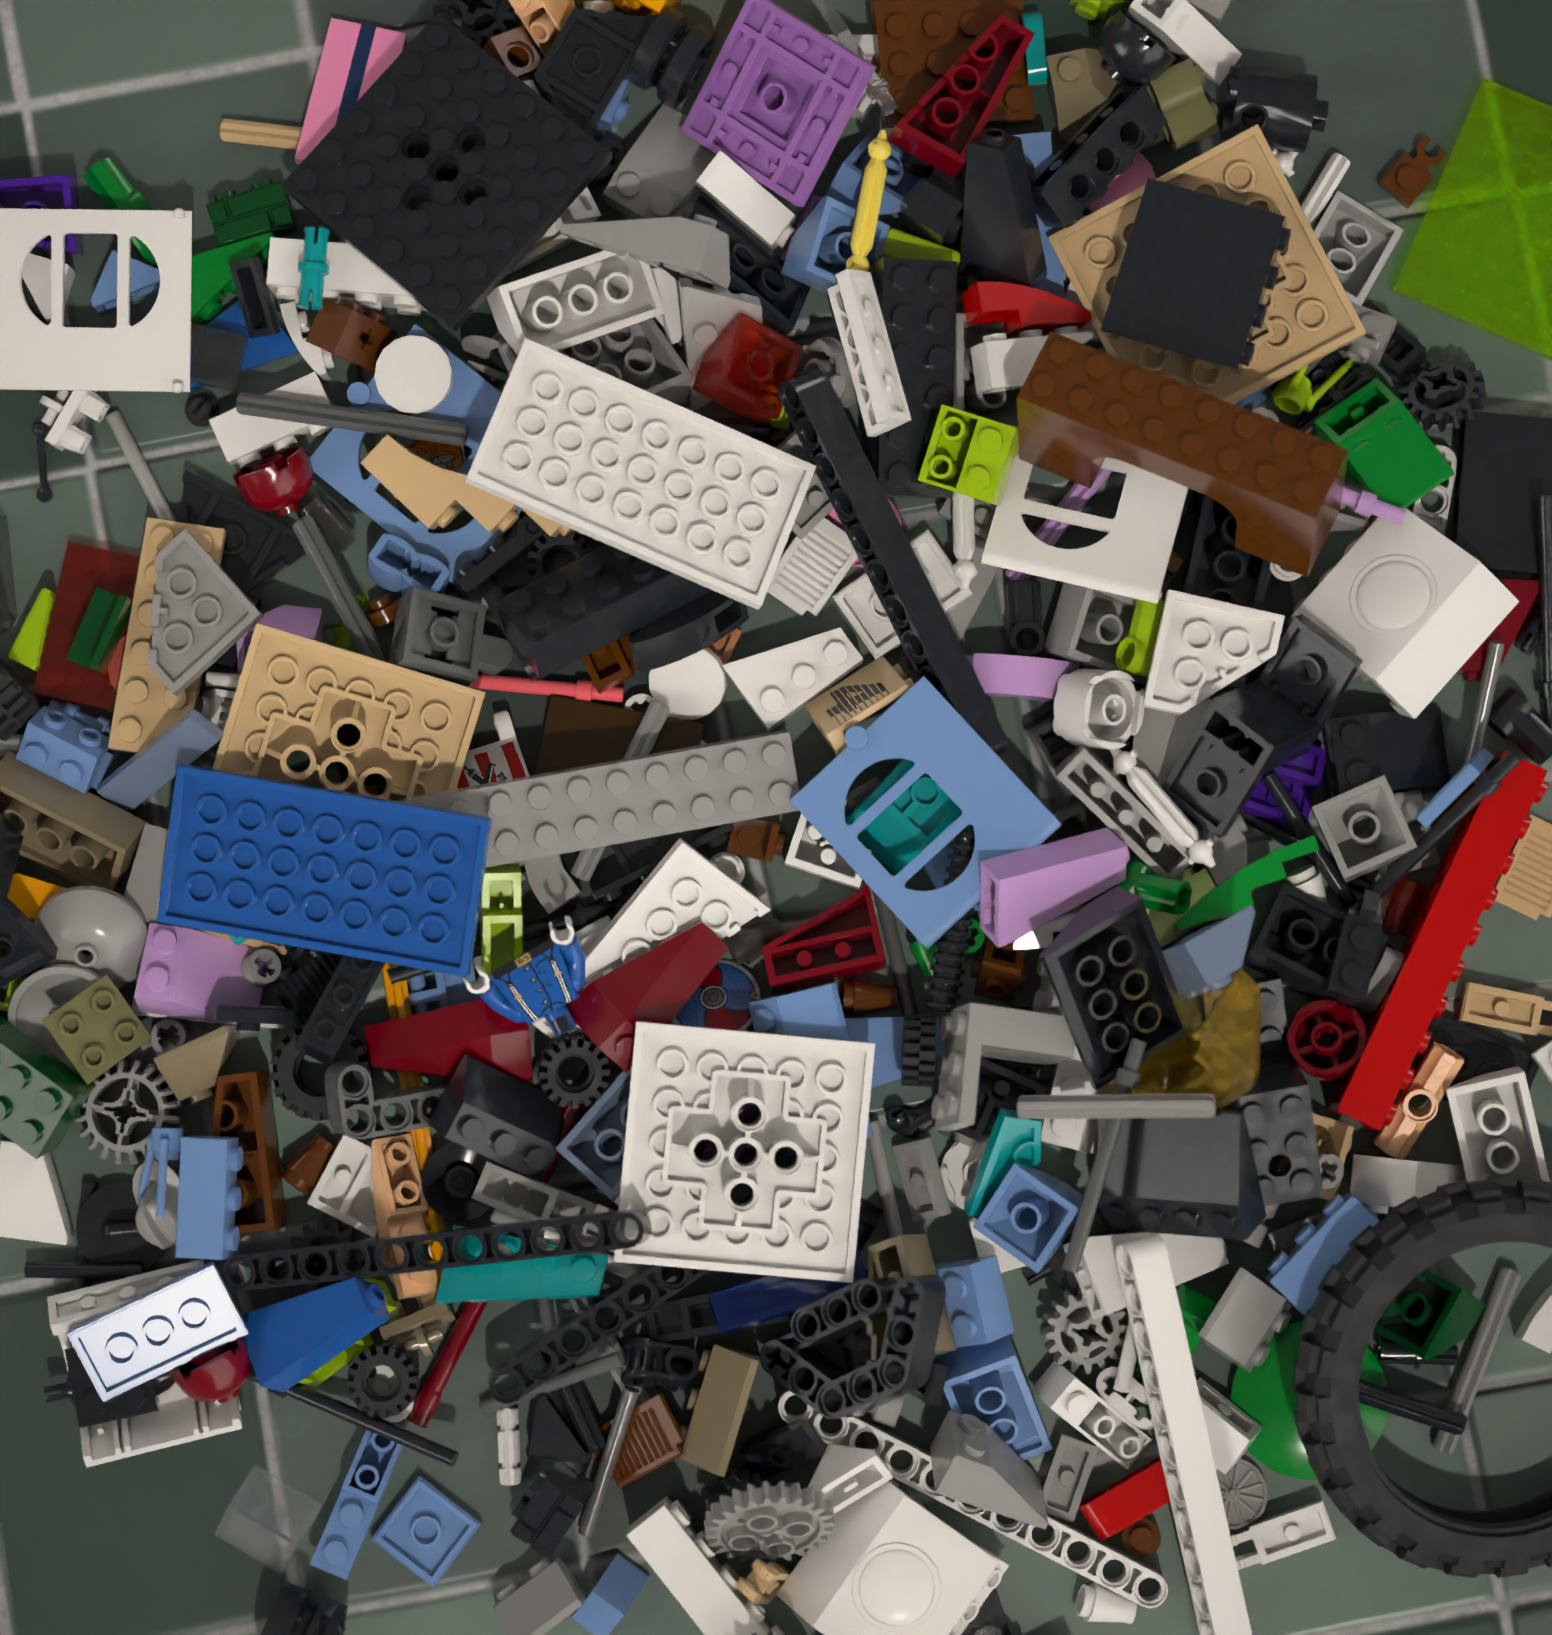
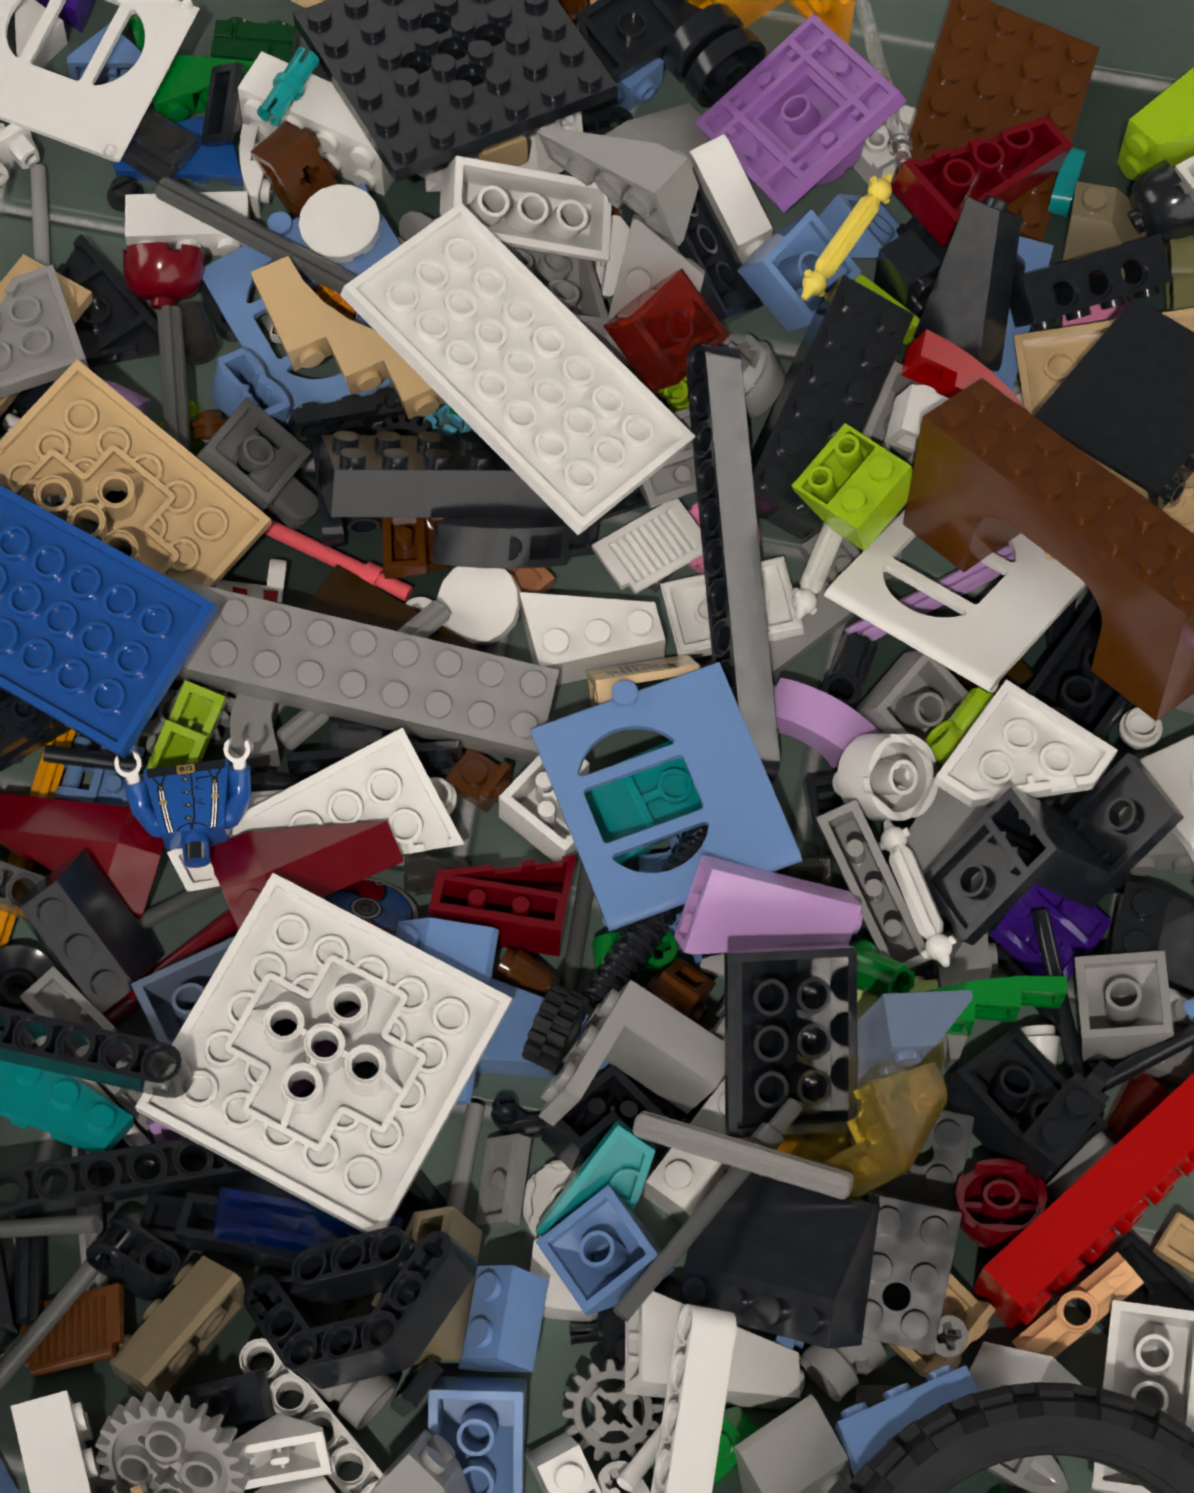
camera: 15 degrees right, 20 degrees down
black tyre [536,1032,610,1109] -> none
white fence [827,269,912,437] -> none

